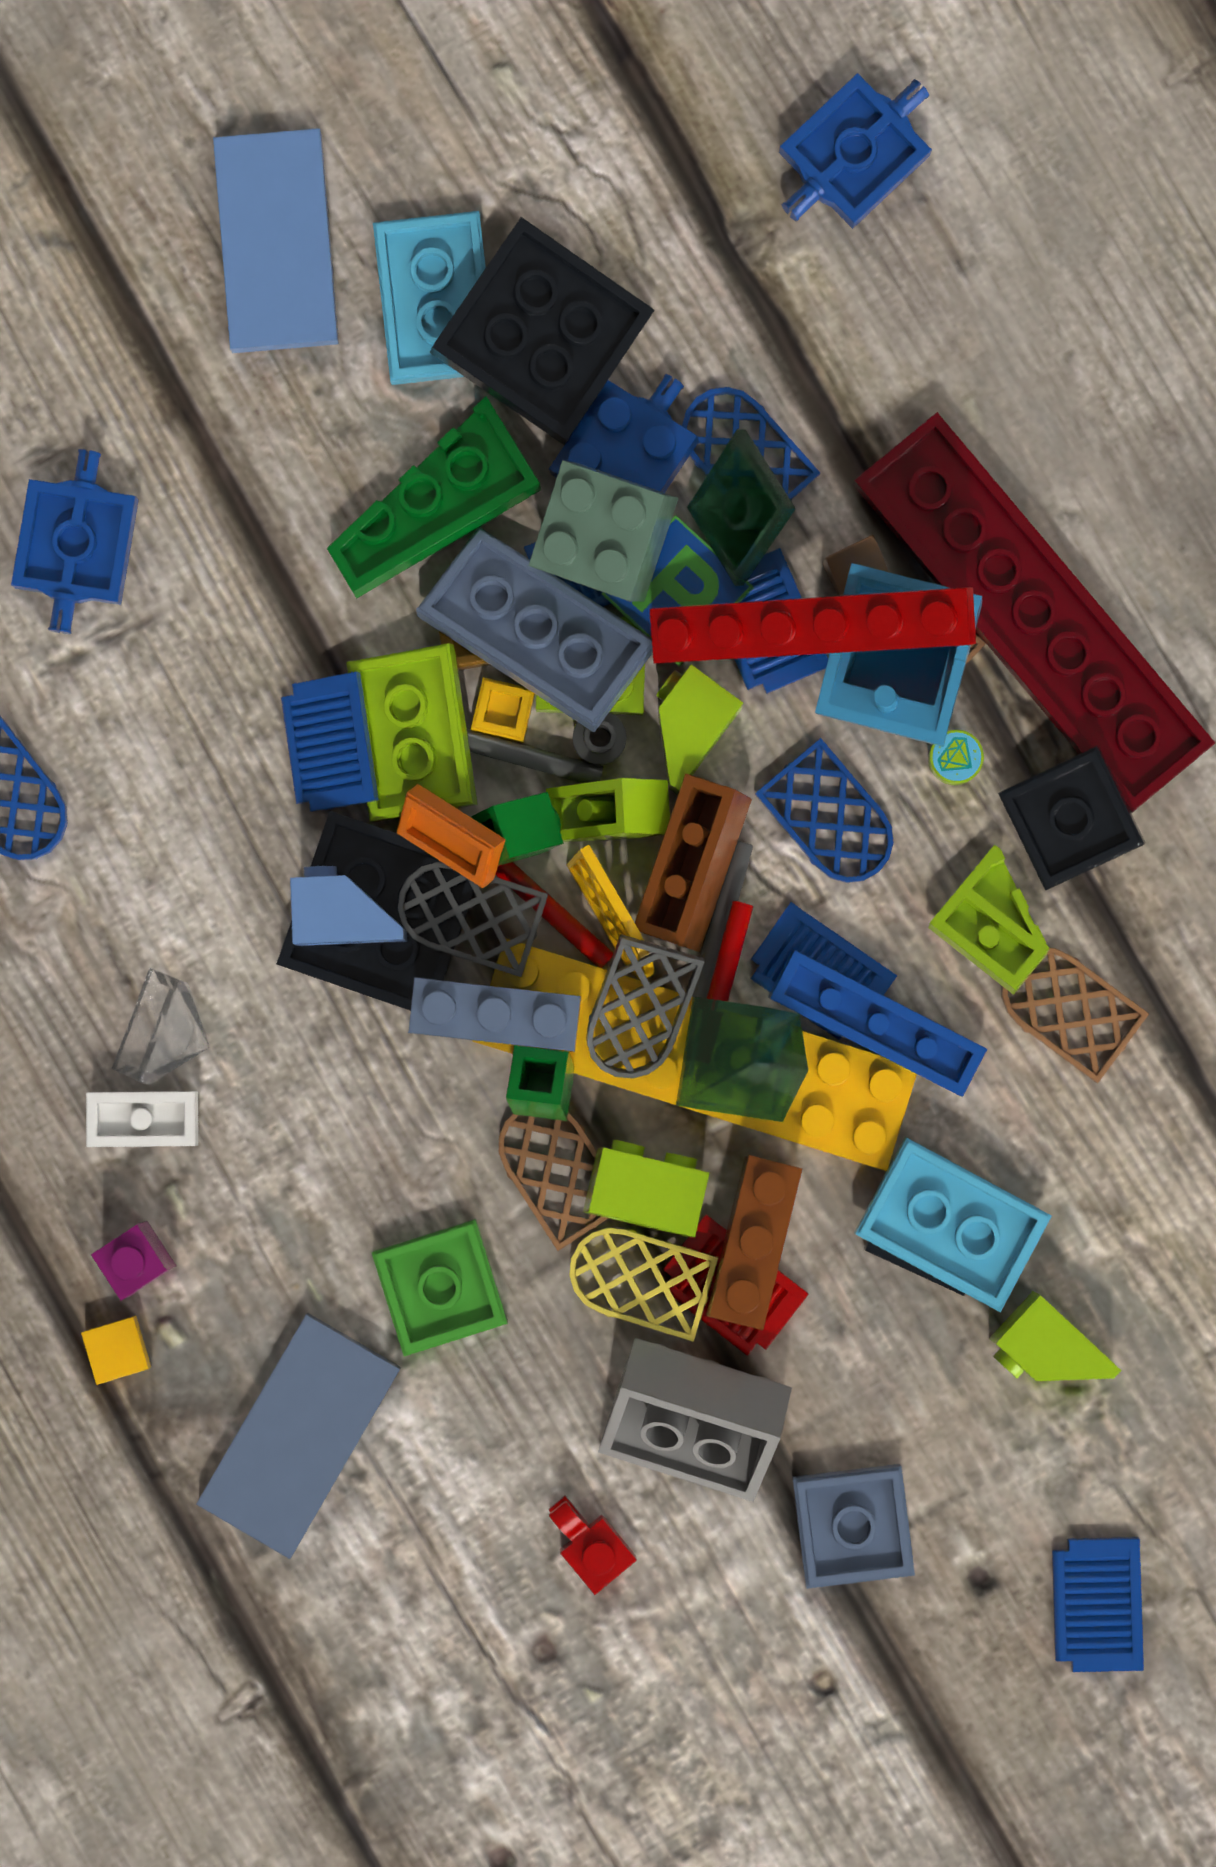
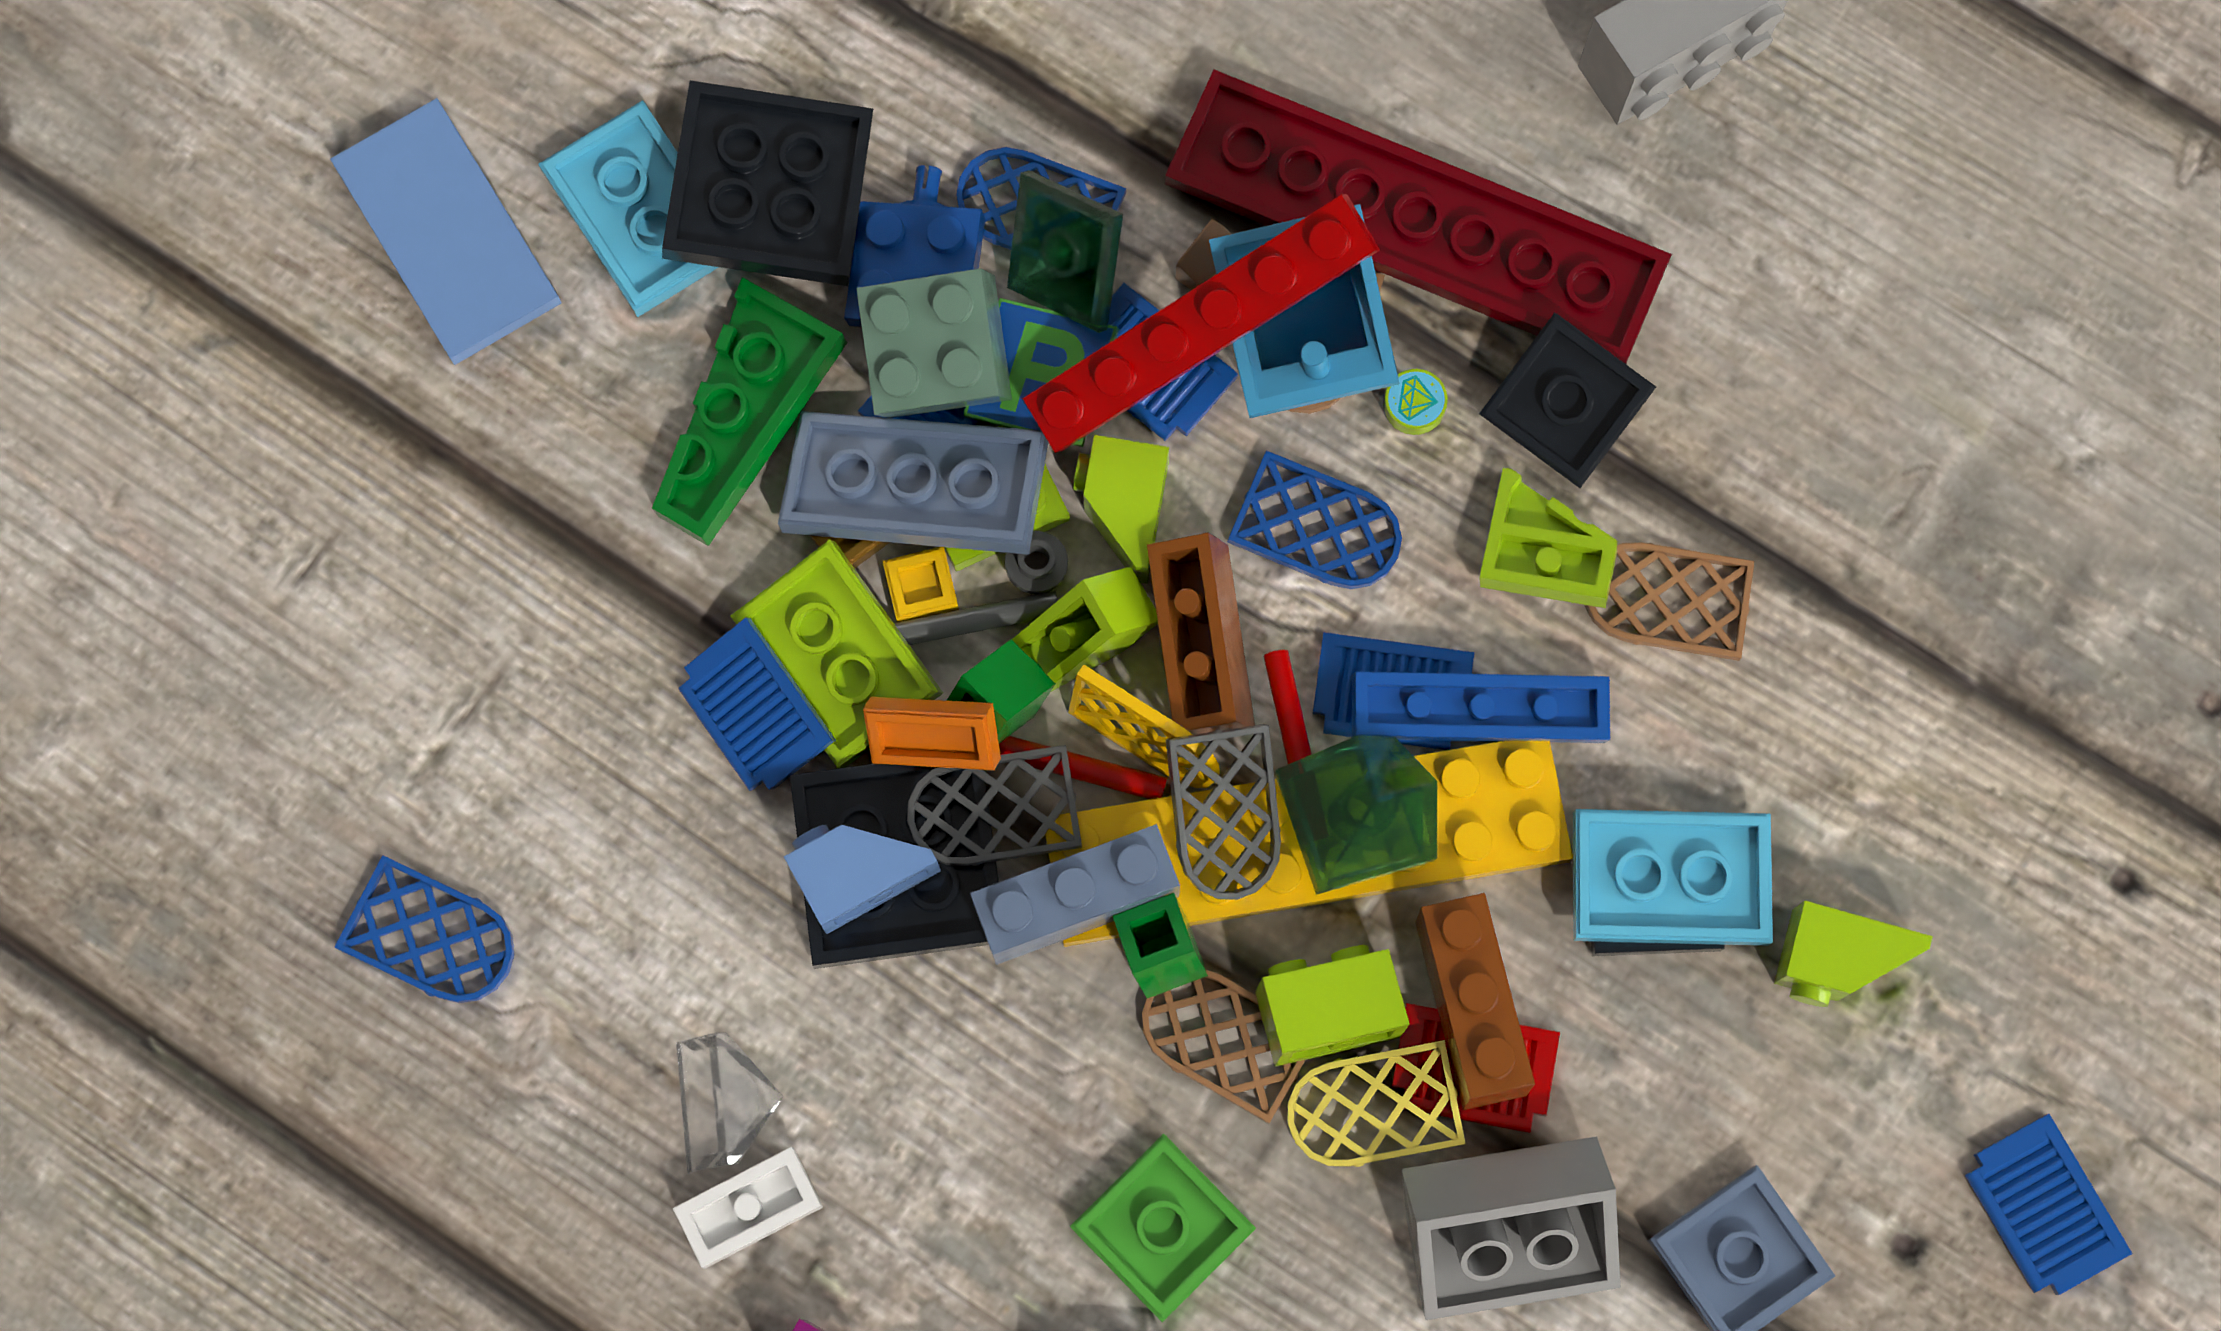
camera: 30 degrees left, 10 degrees down
blue plate [11,449,139,634] -> none
dark grey bar [692,841,753,1001] -> none

